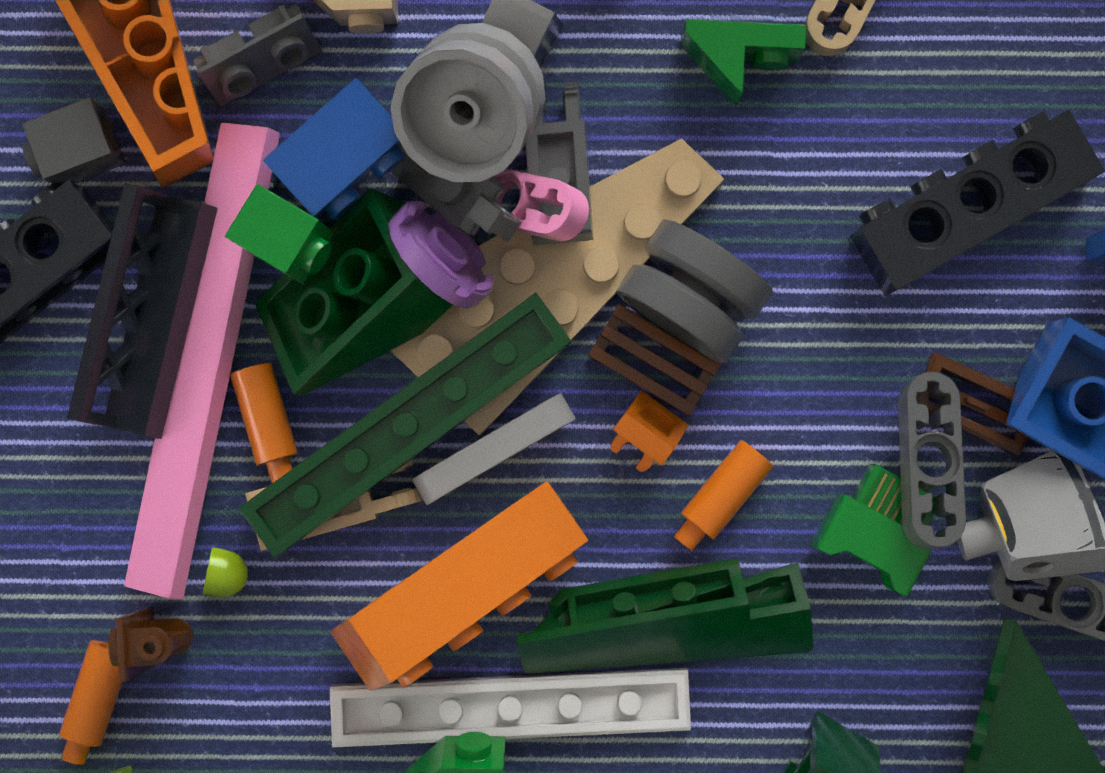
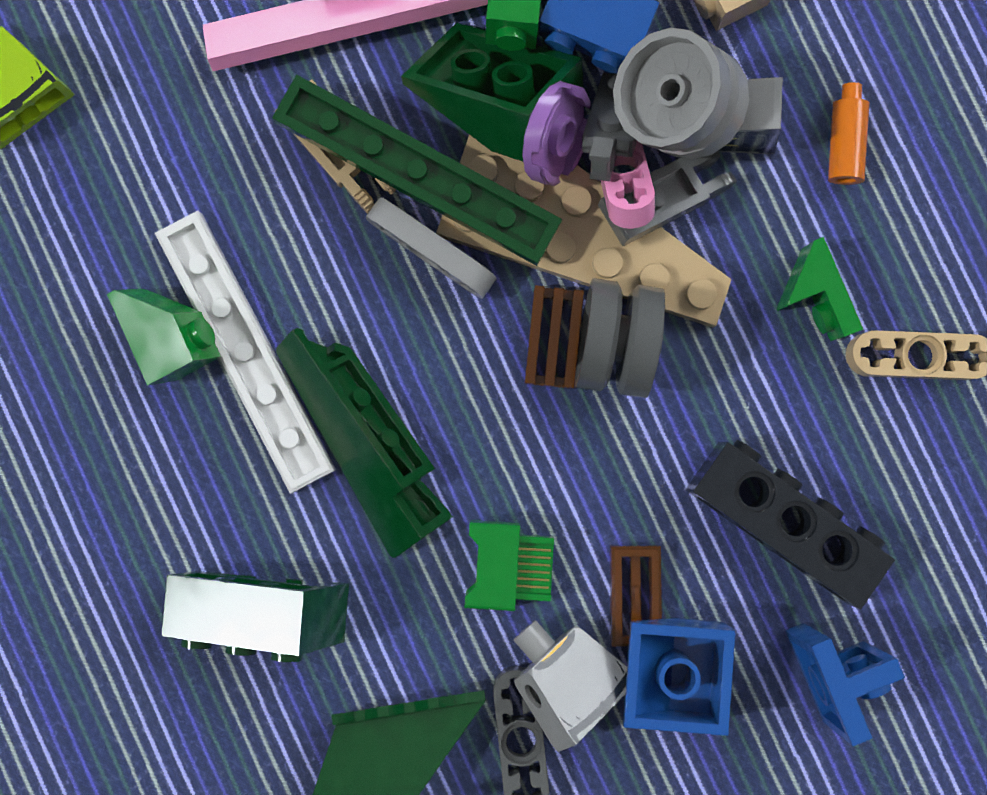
camera: 60 degrees right, 0 degrees up
orange cylinder [59,640,123,765] -> none
reddish brown hinge [108,607,193,682] -> none
lime hinge [203,547,248,597] -> none
orange cylinder [230,363,298,483] -> none
orange wedge [329,481,589,691] -> none
orange tile [611,390,689,472] -> none
orange cylinder [674,440,774,551] -> none
dark grey beam [898,372,966,551] -> none

